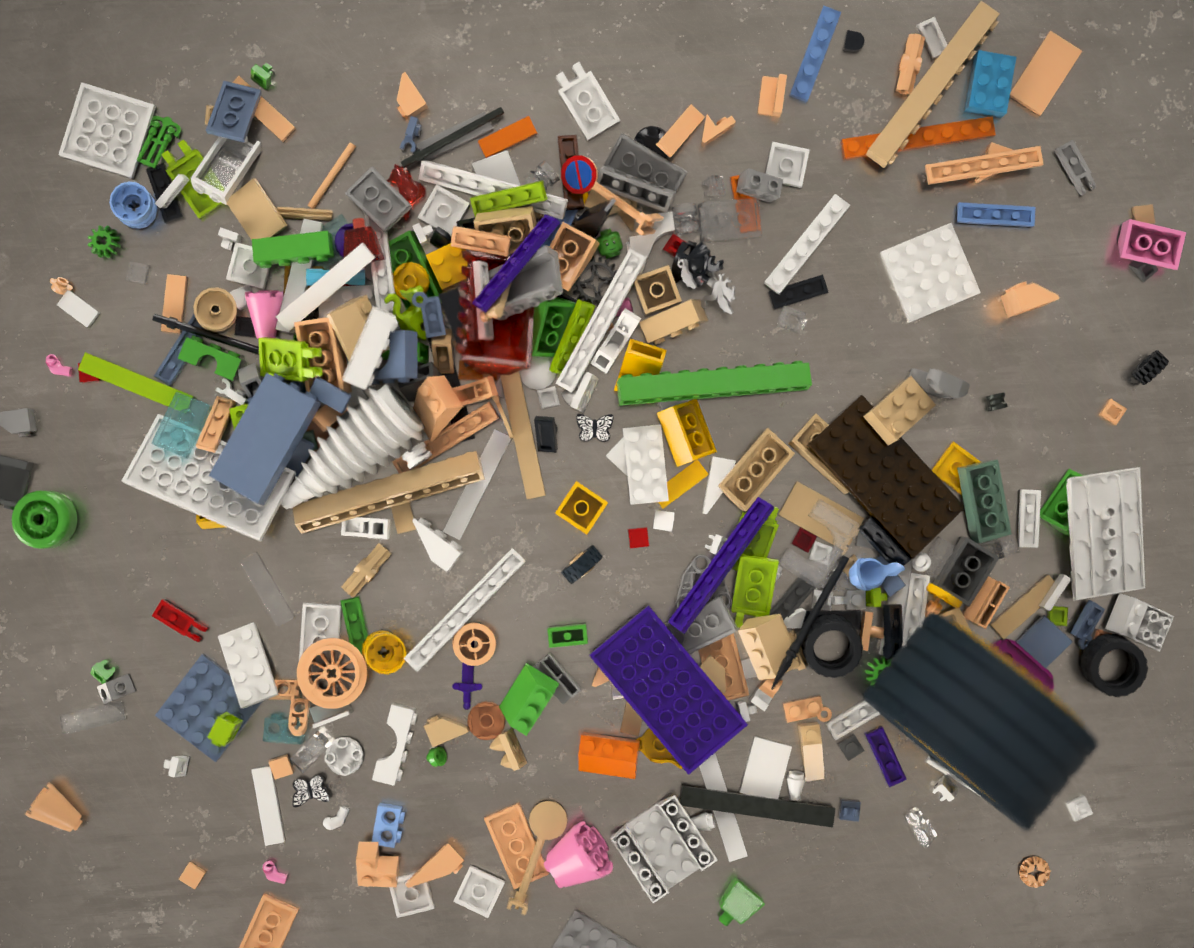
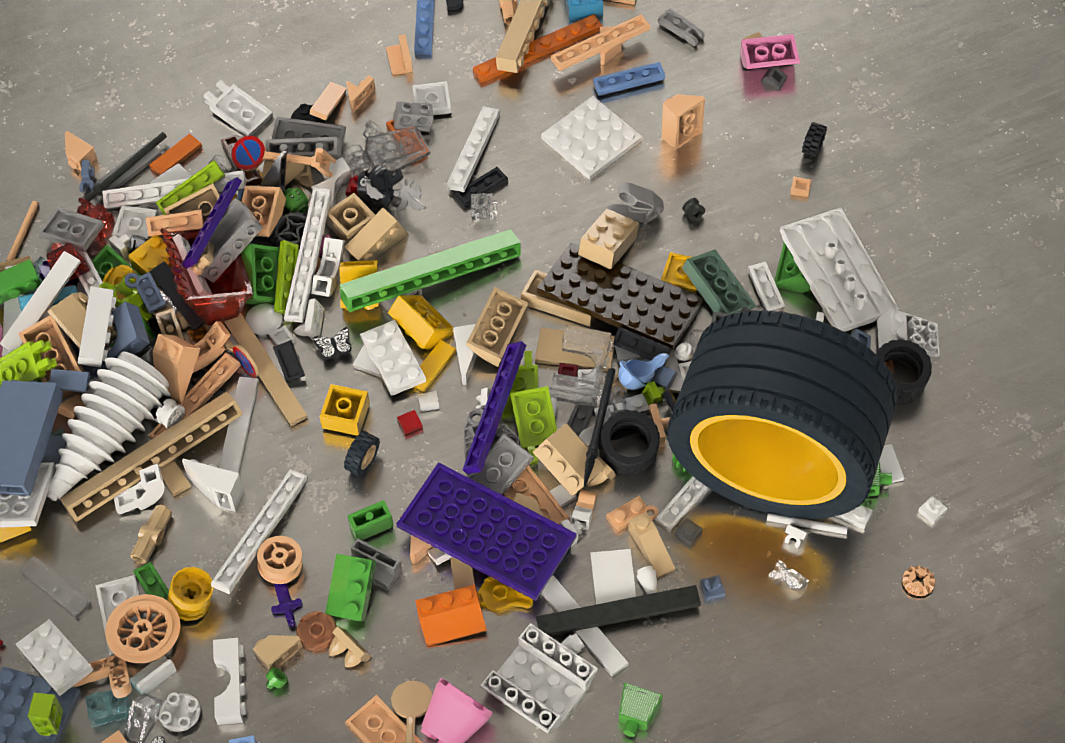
camera: 15 degrees left, 30 degrees down
dark purple tile [865,726,907,787] -> none

